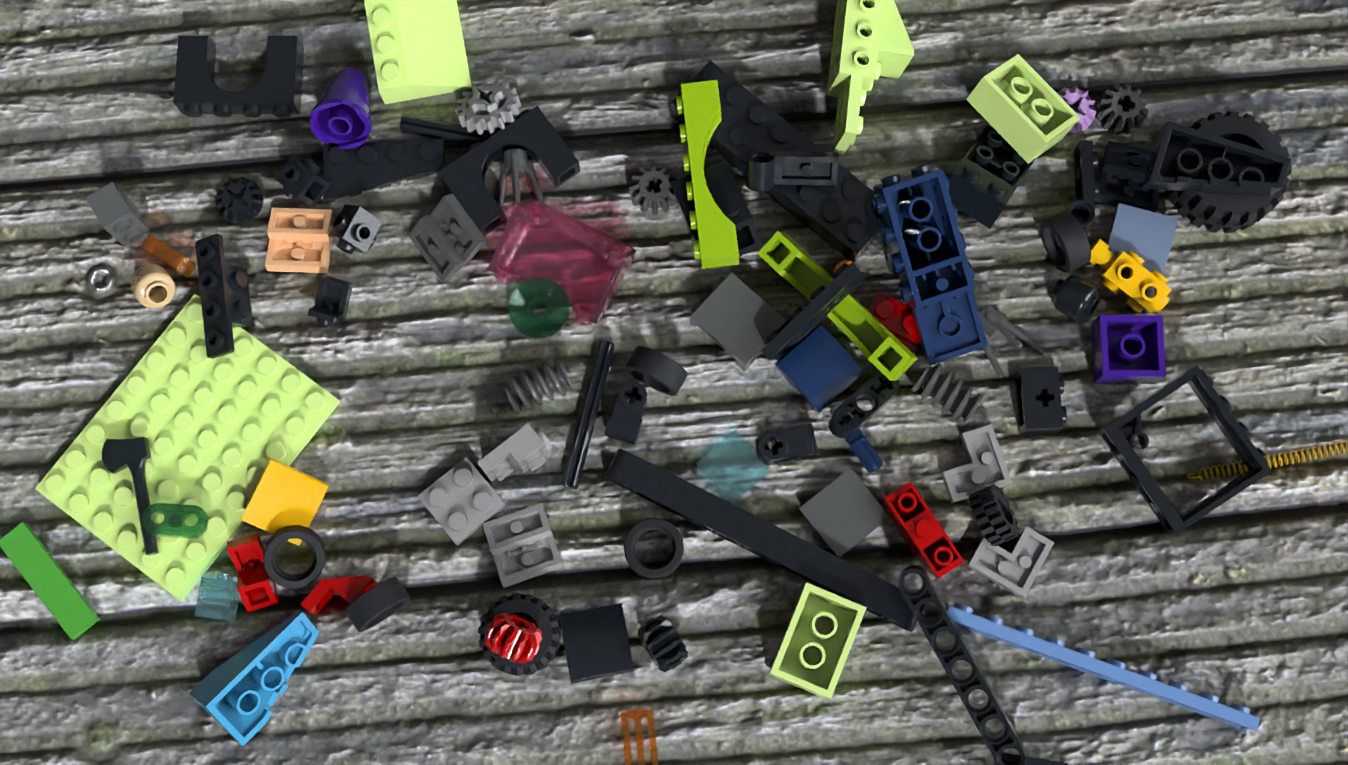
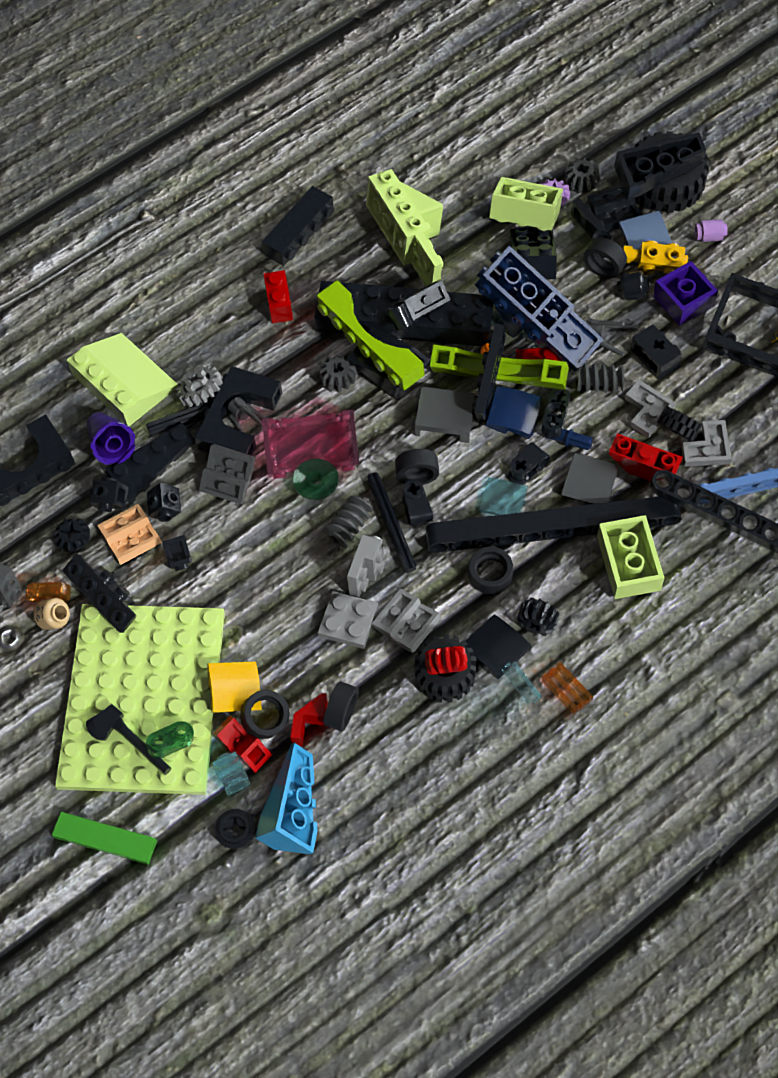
camera: 30 degrees left, 15 degrees down
none -> black gear [214,809,256,850]
none -> red brick [263,270,293,324]
none -> clear light blue piece [501,661,542,704]
none -> lavender brick [695,219,727,242]

